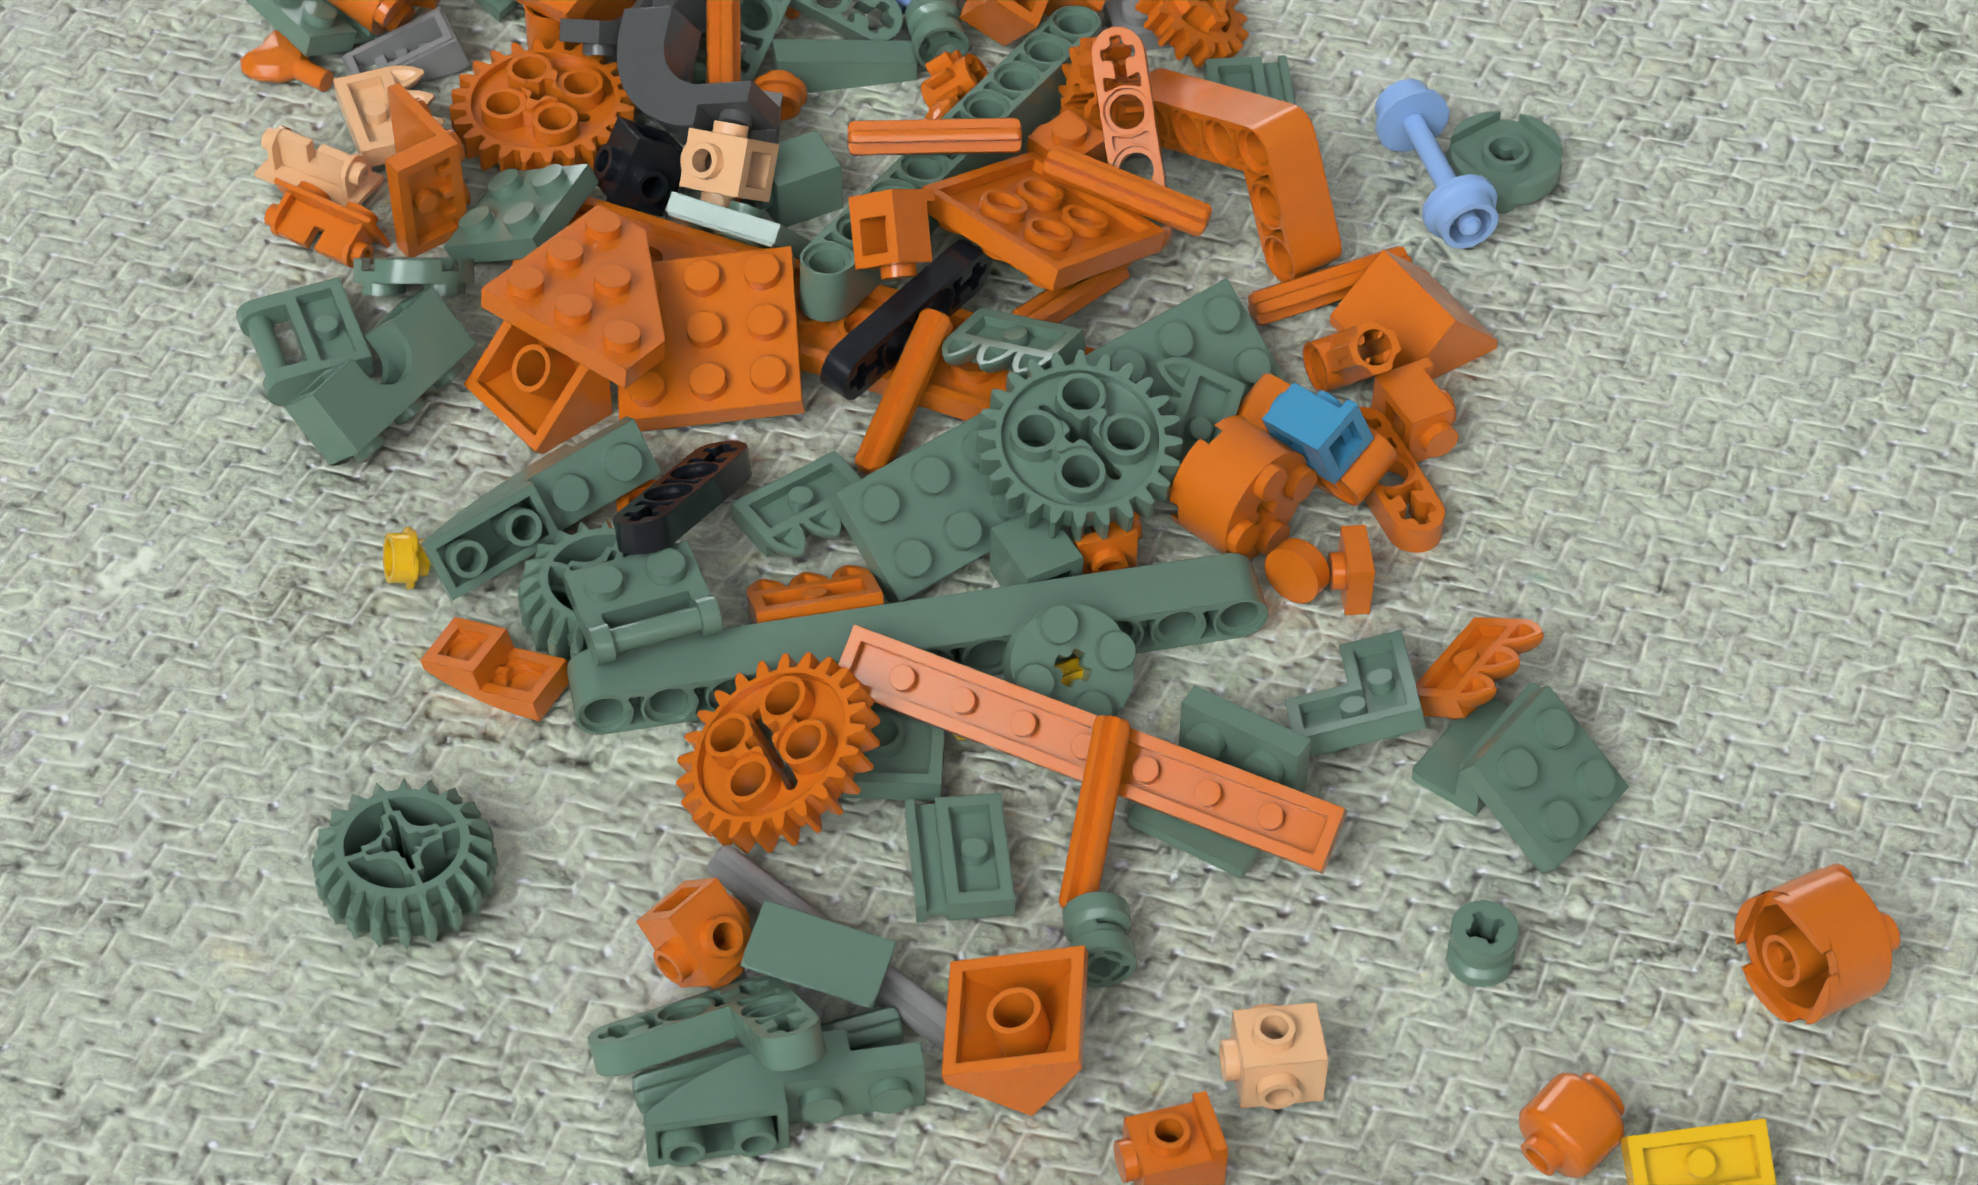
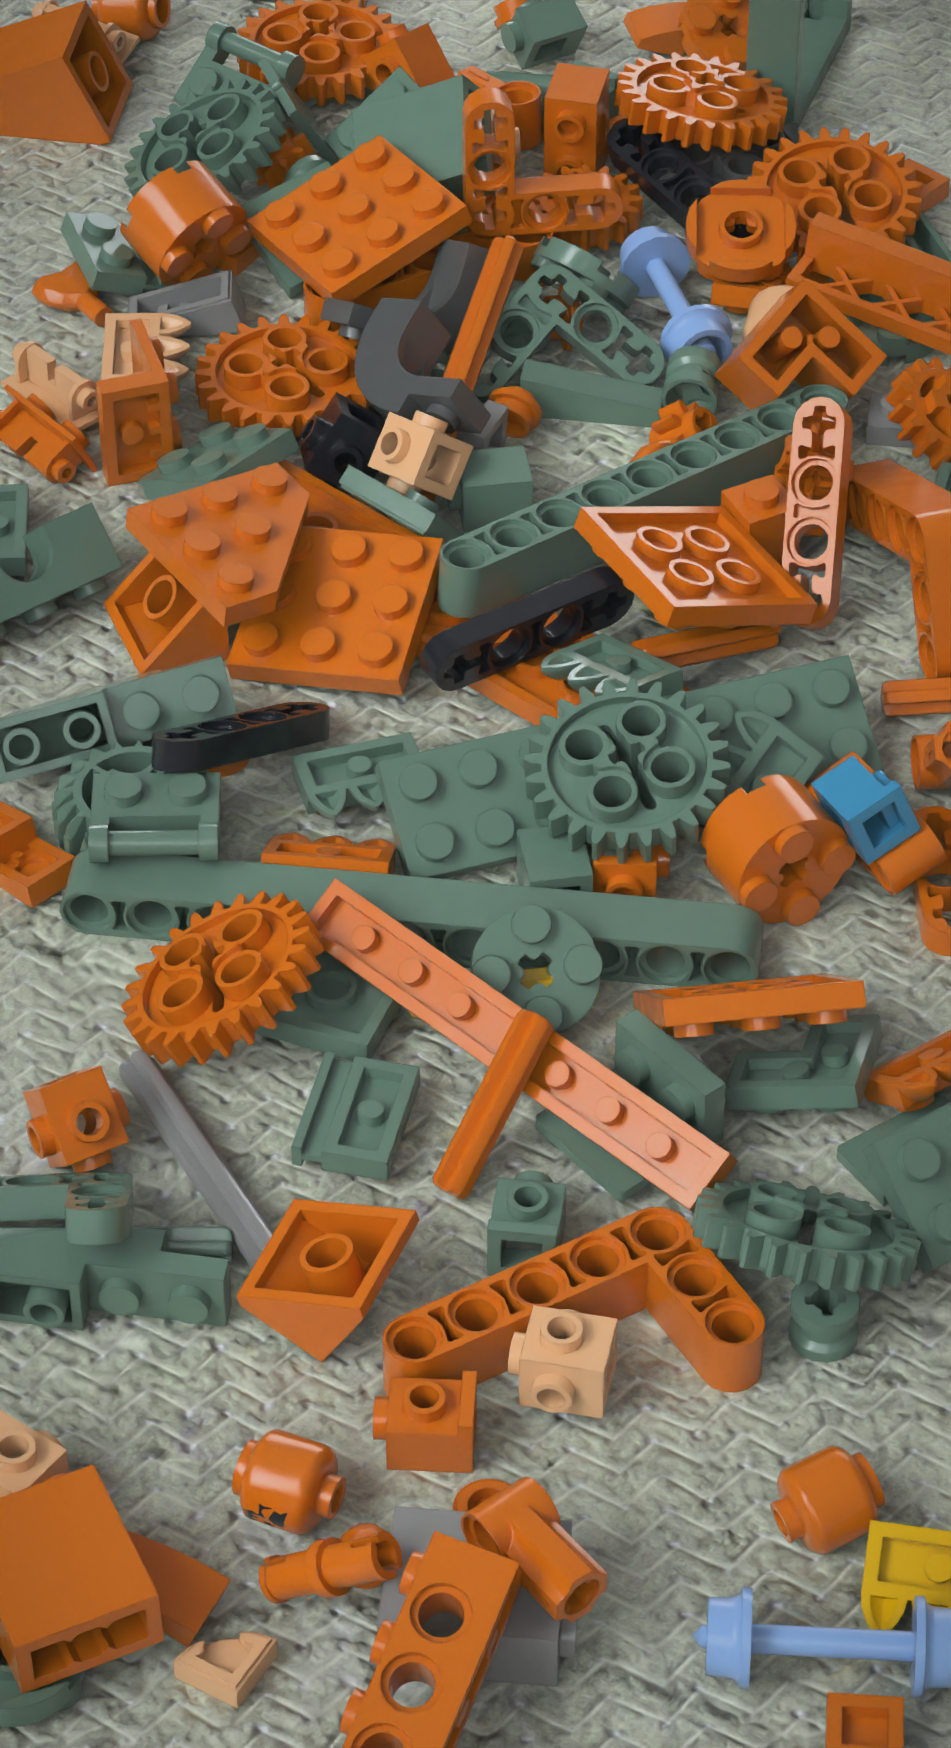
camera: 20 degrees right, 5 degrees down
sand green plate [353,257,475,296] -> none
sand green slope [740,900,897,1009] -> none
orange axle [847,118,1022,156] -> none
orange brick [848,189,935,280] -> none
orange axle [855,308,953,475] -> none
orange axle [1042,145,1212,237] -> none
sand green wheel [1062,891,1137,987] -> none
orange tile [1265,538,1330,604] -> none
orange plate [1327,525,1375,615] -> none
none -> orange beam [382,1207,765,1397]
none -> sand green brick [487,1170,566,1276]
none -> orange plate [633,973,866,1038]
none -> sand green gear [691,1179,921,1292]

